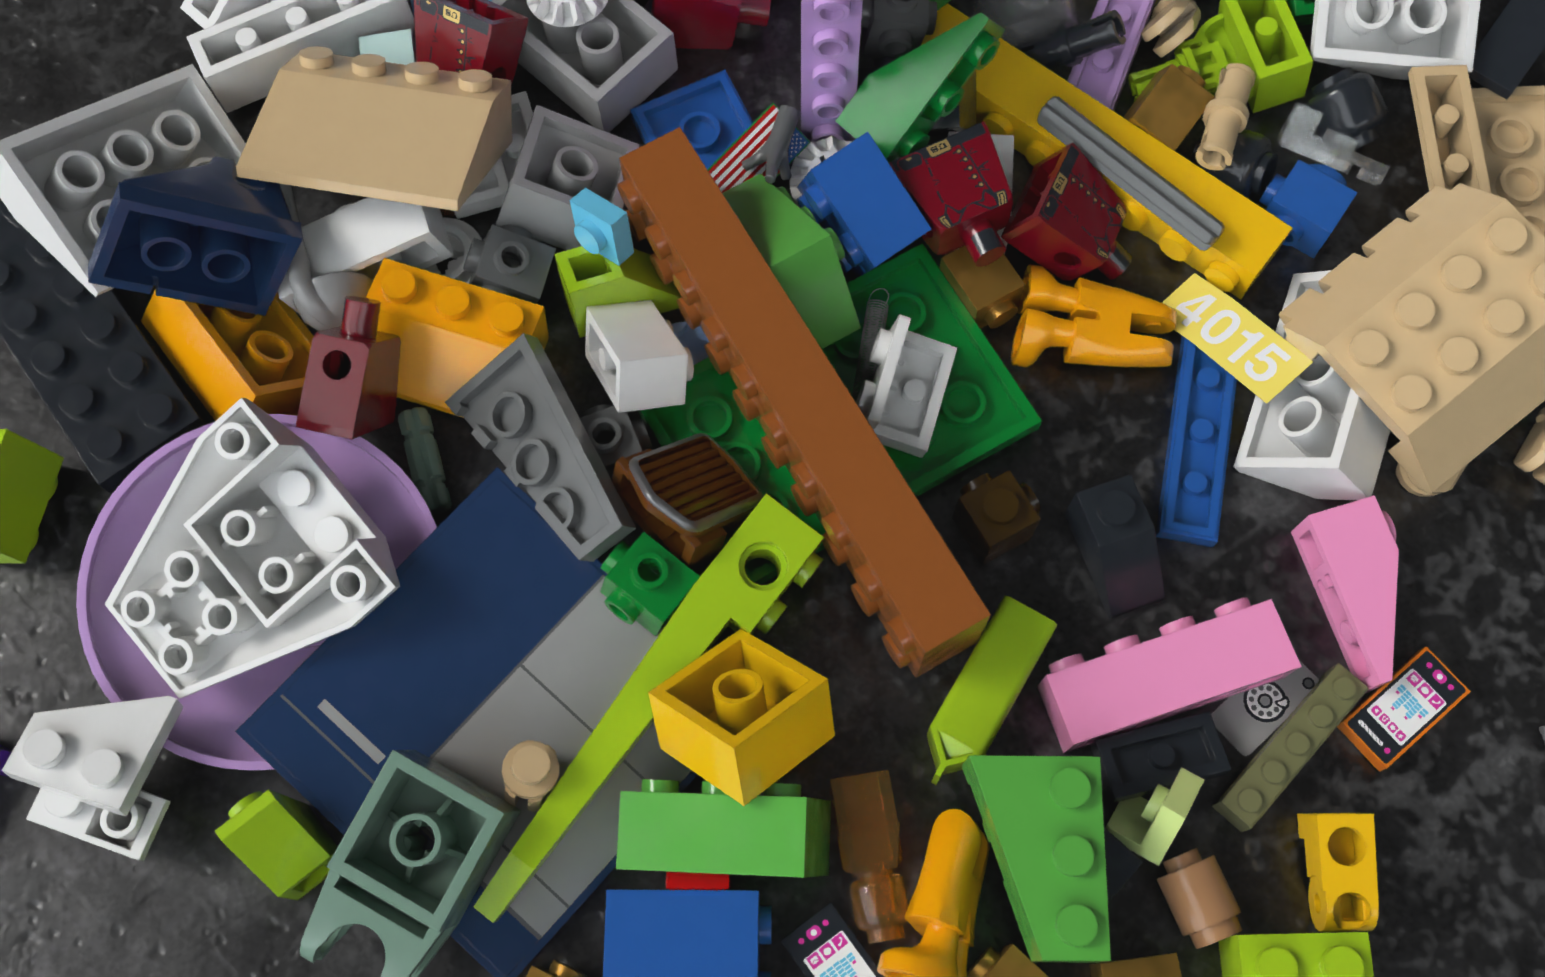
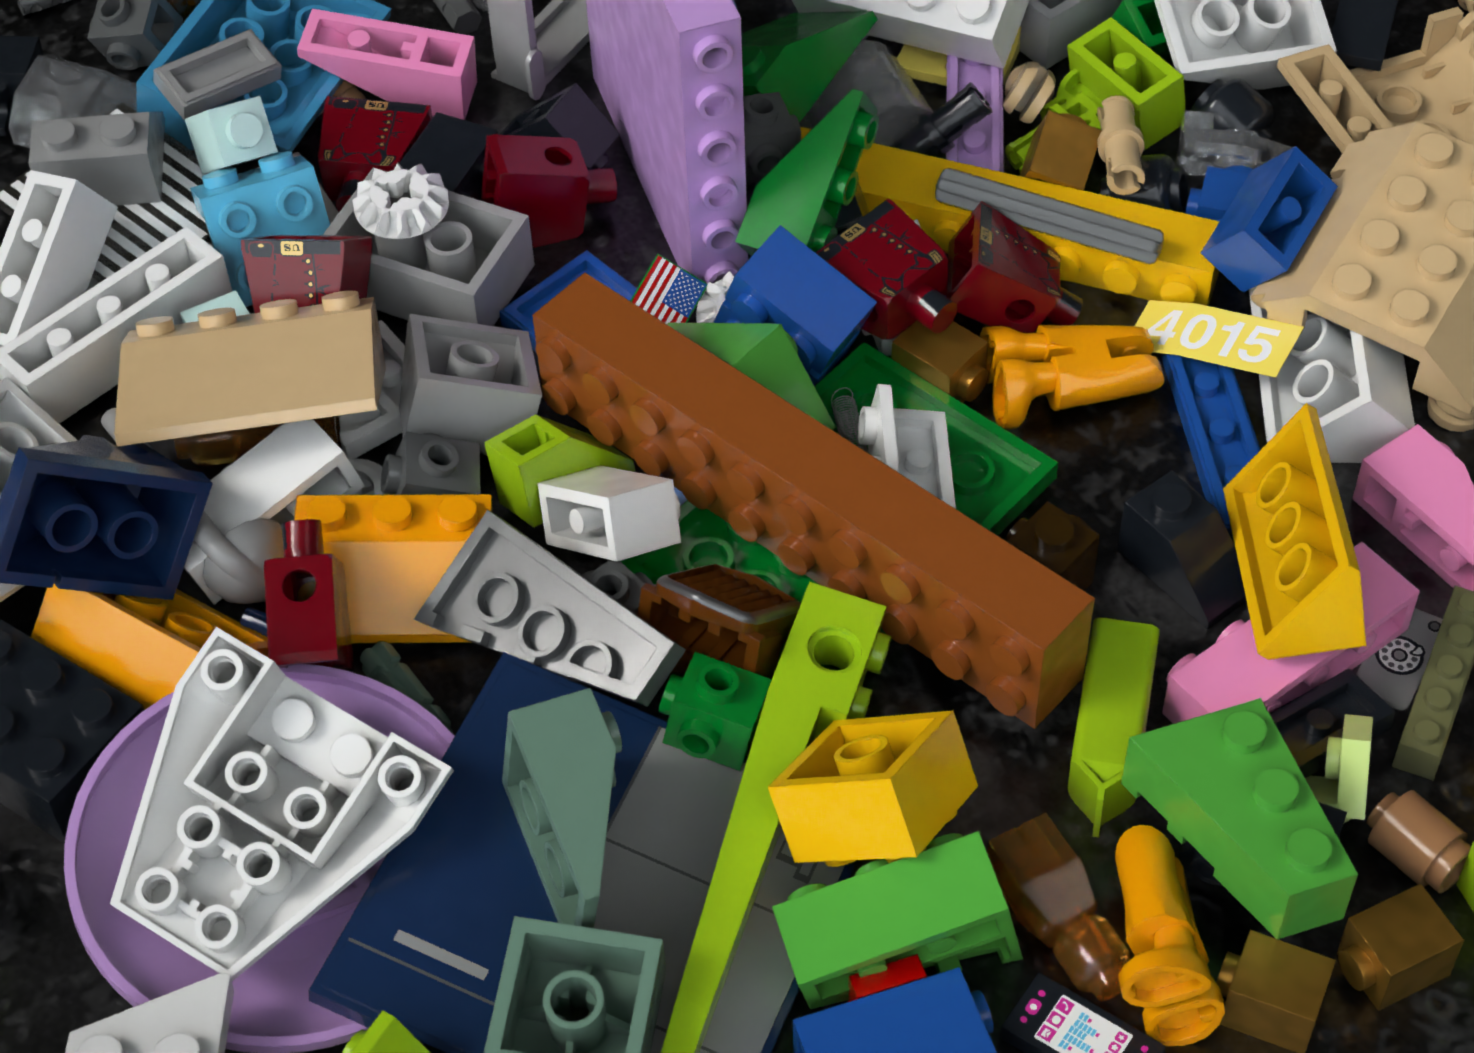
camera: 20 degrees left, 20 degrees down
tan arm [502,740,560,812] -> none
medium azure plate [569,187,634,266] -> none
dark grey bar [742,105,801,184] -> none
none -> sand green slope [502,688,622,928]
none -> blue brick [1201,146,1338,292]
none -> yellow slope [1223,403,1366,660]

